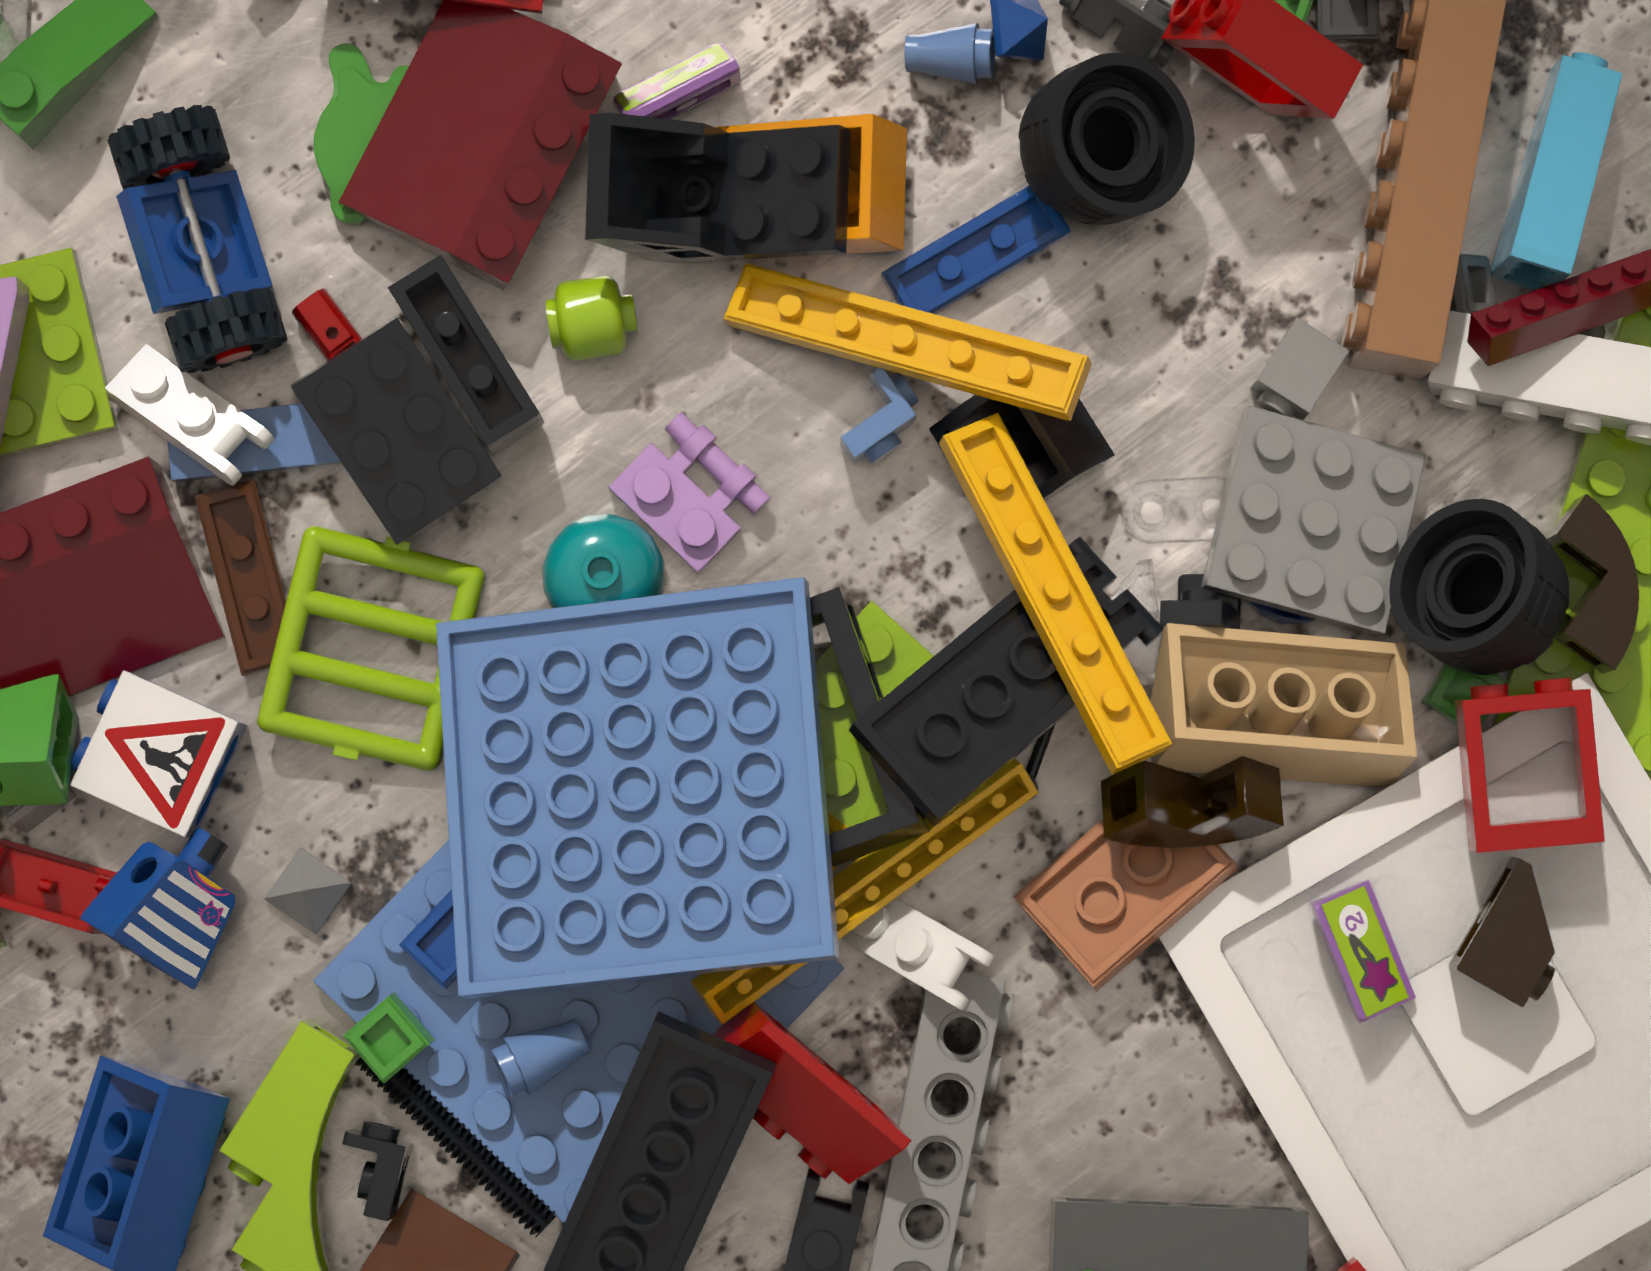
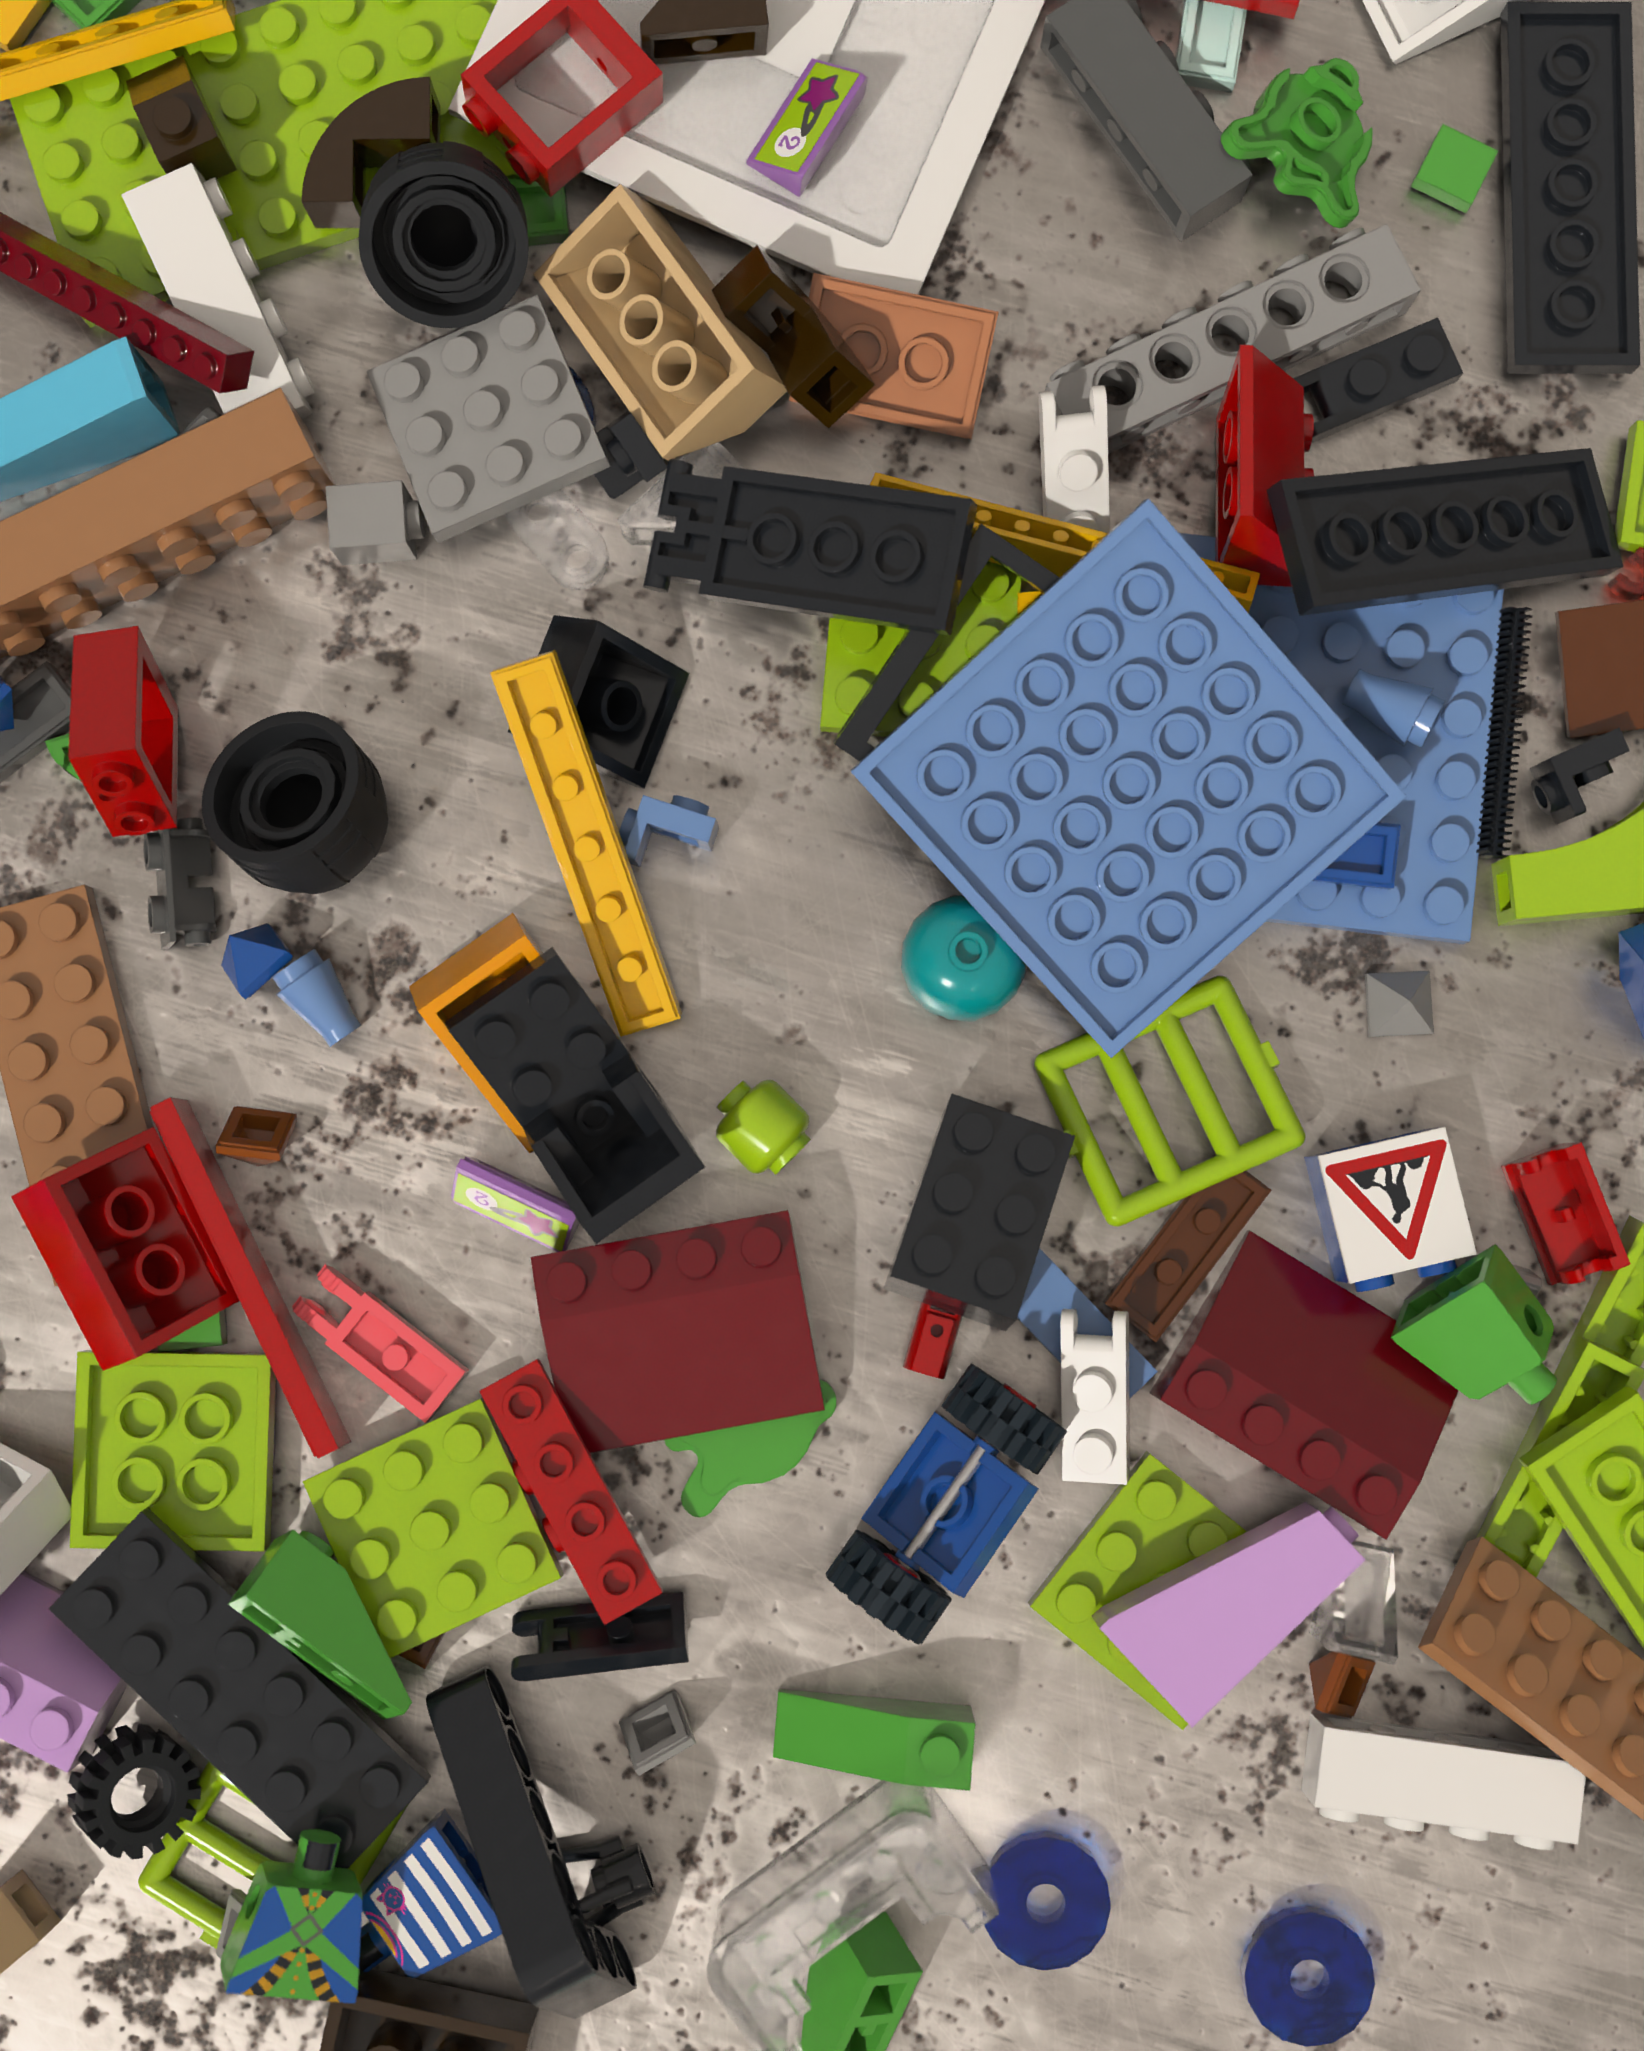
camera: 120 degrees left, 0 degrees up
blue torso [80,827,236,990] -> none
bright green tile [343,992,435,1083] -> none
black brick [388,255,545,455] -> none
lavender plate [608,412,771,574] -> none
blue tile [881,186,1071,314] -> none
yellow tile [939,413,1172,775] -> none

